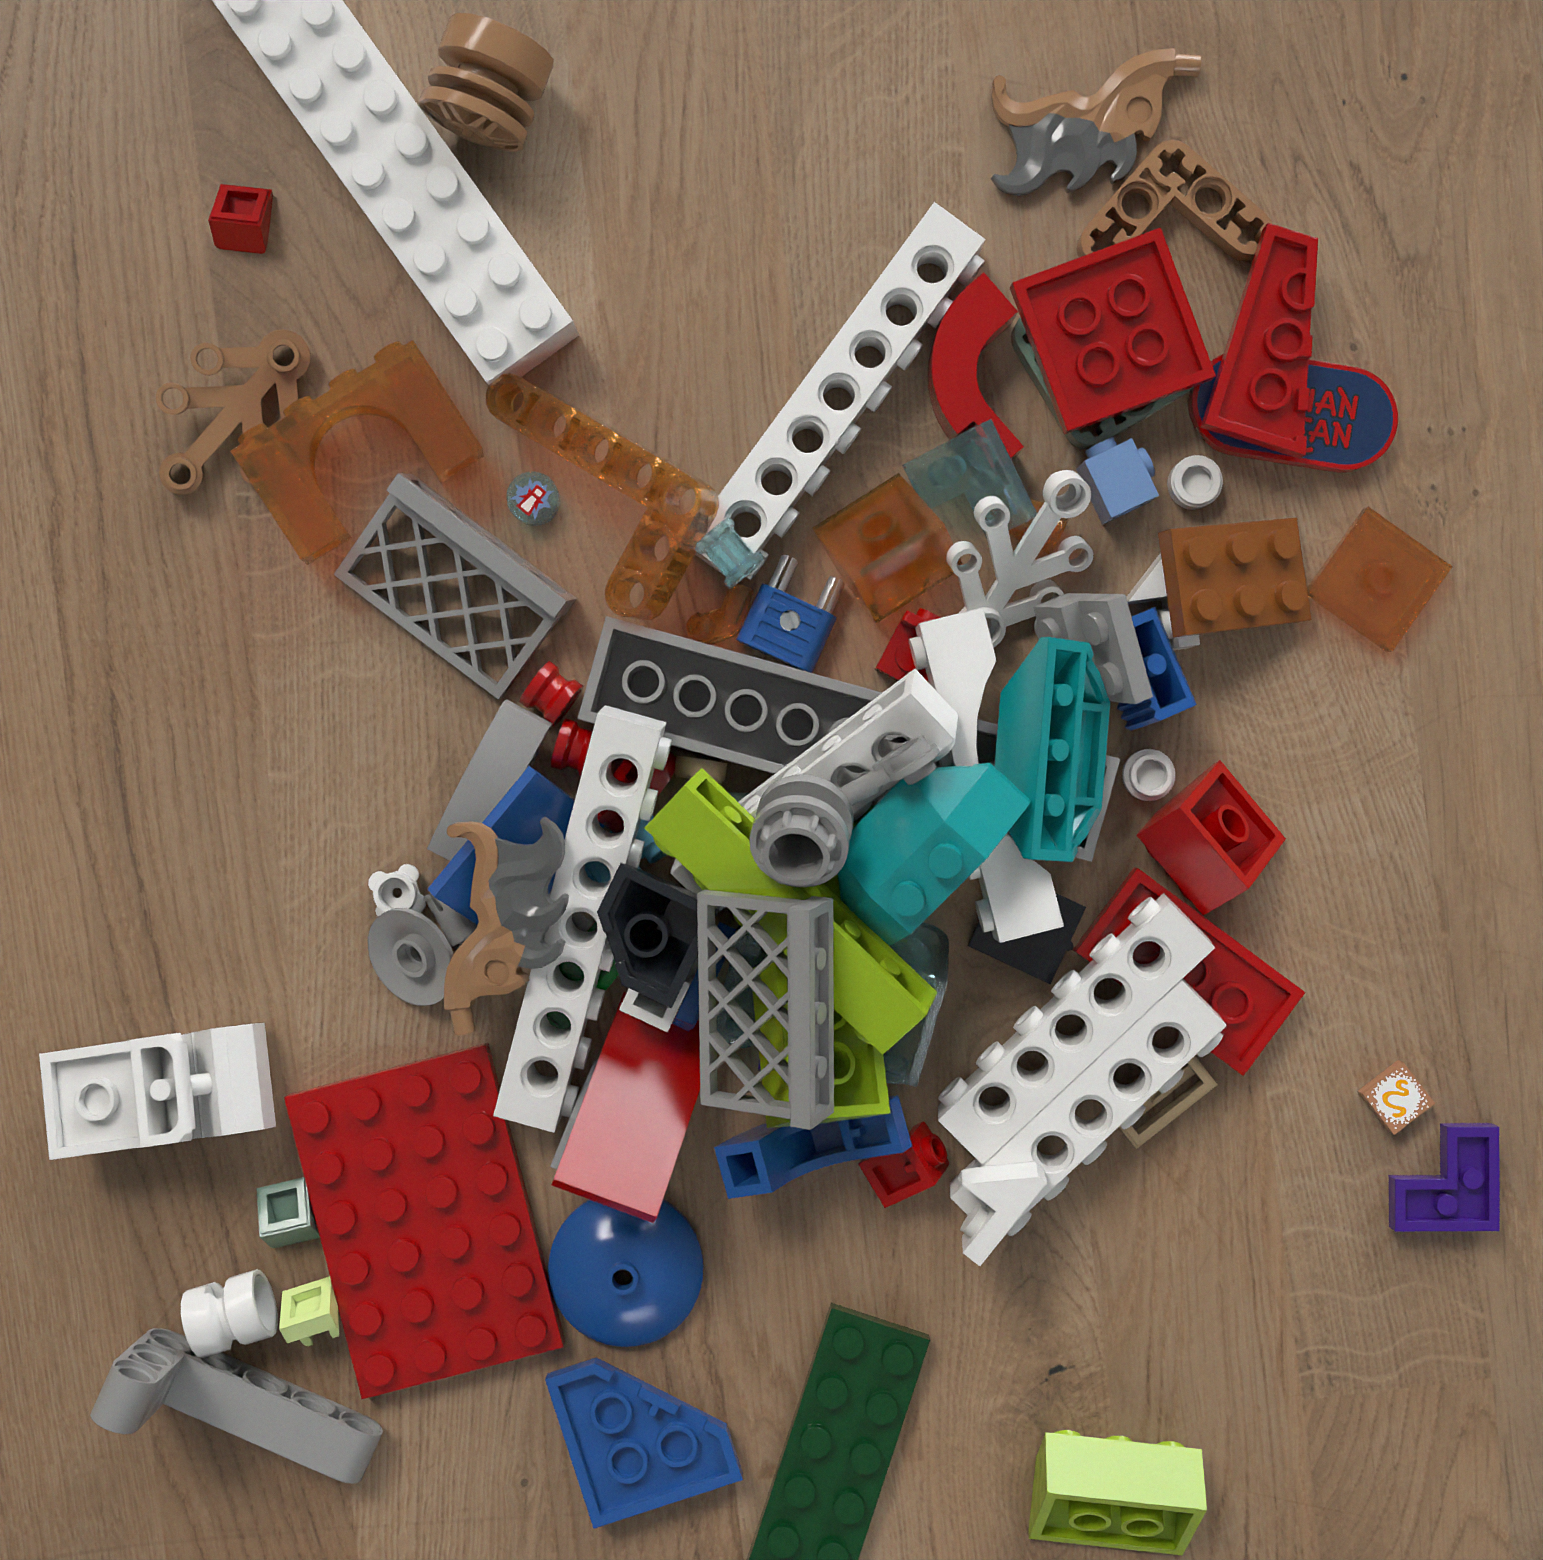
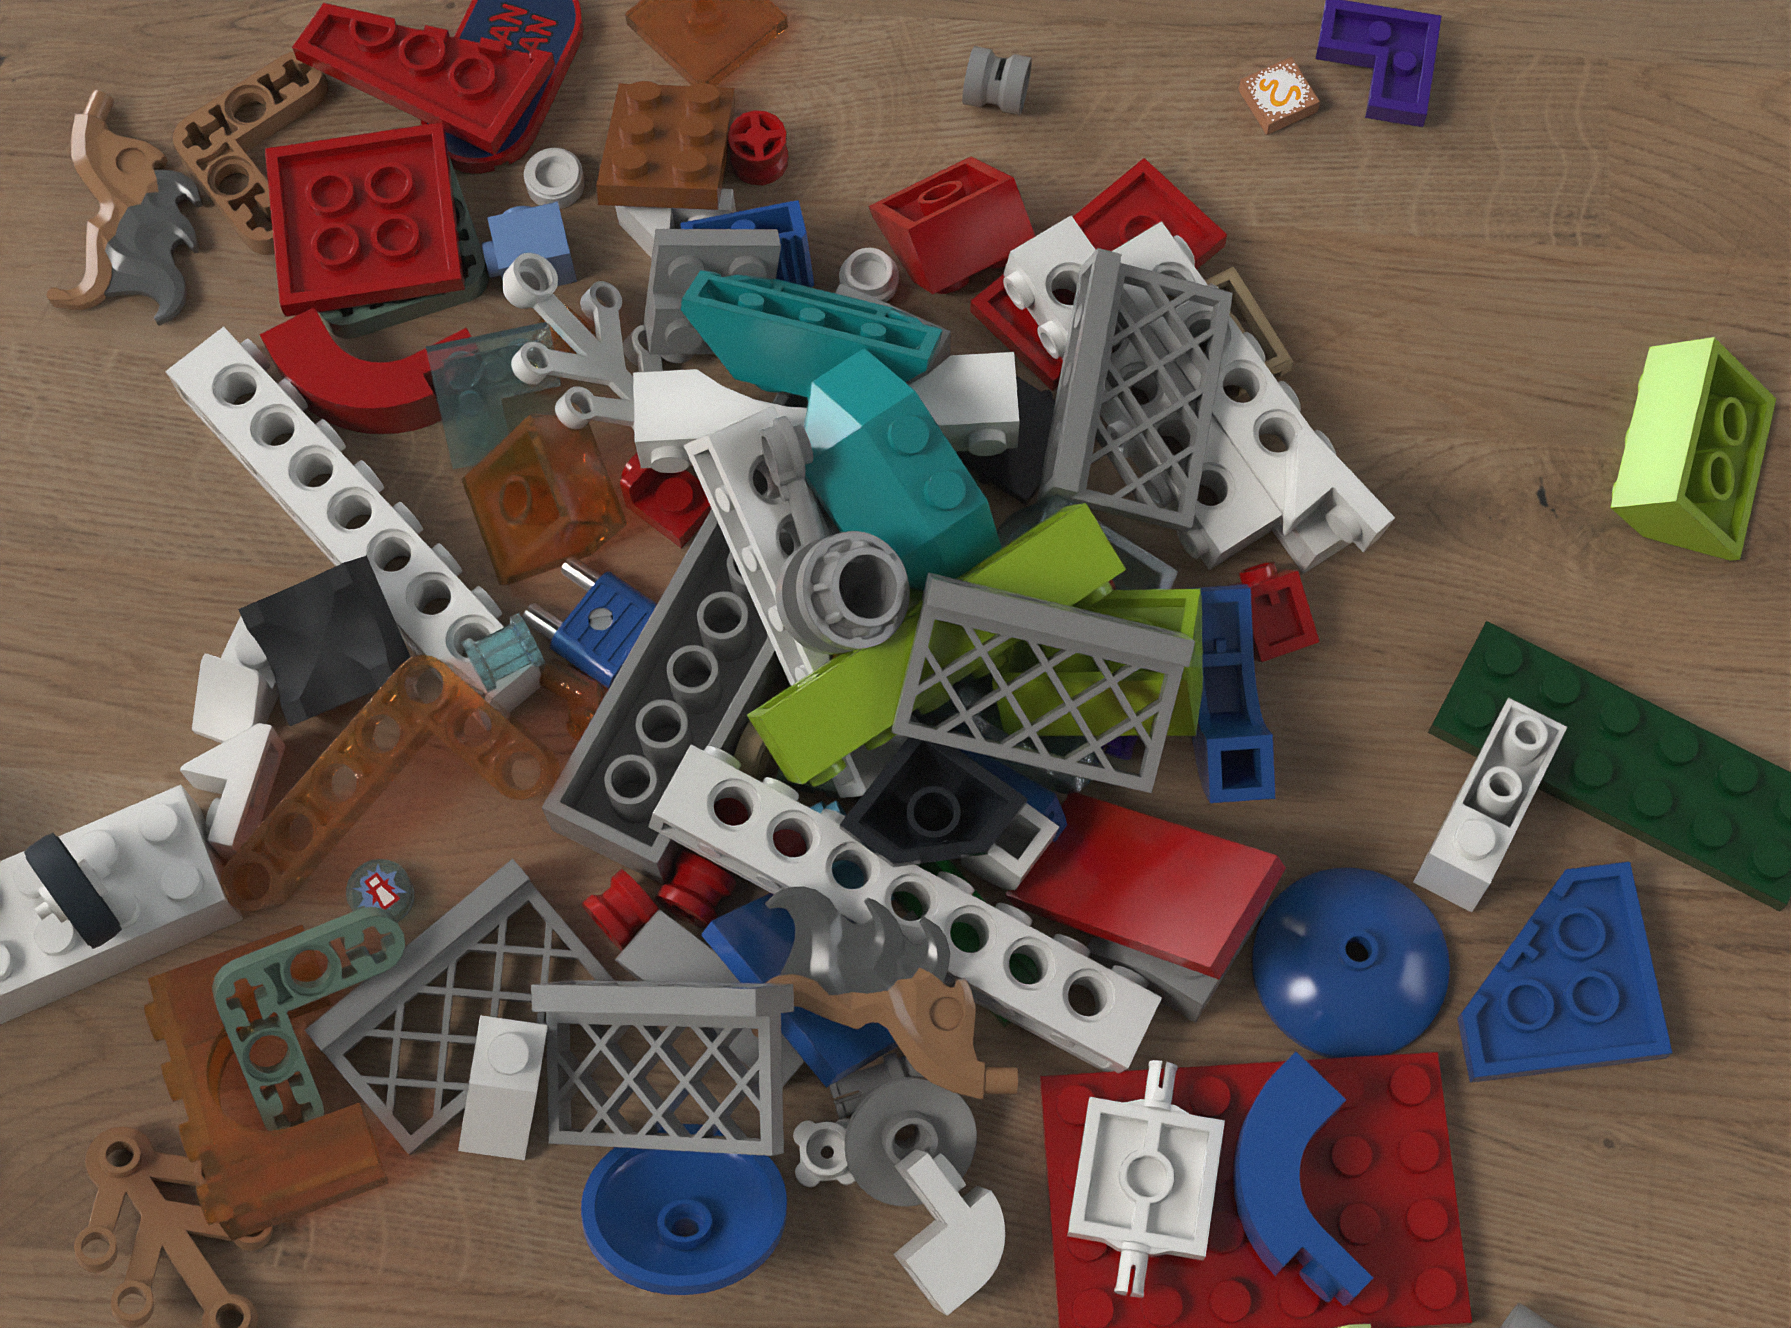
camera: 75 degrees left, 20 degrees down
none -> black wheel [24,833,122,949]
none -> white slope [180,723,286,864]
none -> white slope [192,616,279,743]
none -> sand green beam [212,906,405,1144]
none -> black brick [238,555,418,726]
none -> white slope [458,1015,548,1160]
none -> light grey fence [531,980,794,1156]
none -> blue dish [581,1124,787,1295]
none -> red wheel [728,110,789,186]
none -> white brick [893,1149,1005,1316]
none -> light grey wheel [962,46,1032,116]
none -> light grey fence [1037,248,1233,532]
none -> white plate [1067,1060,1225,1298]
none -> blue arch [1233,1052,1373,1307]
none -> white slope [1413,698,1567,912]

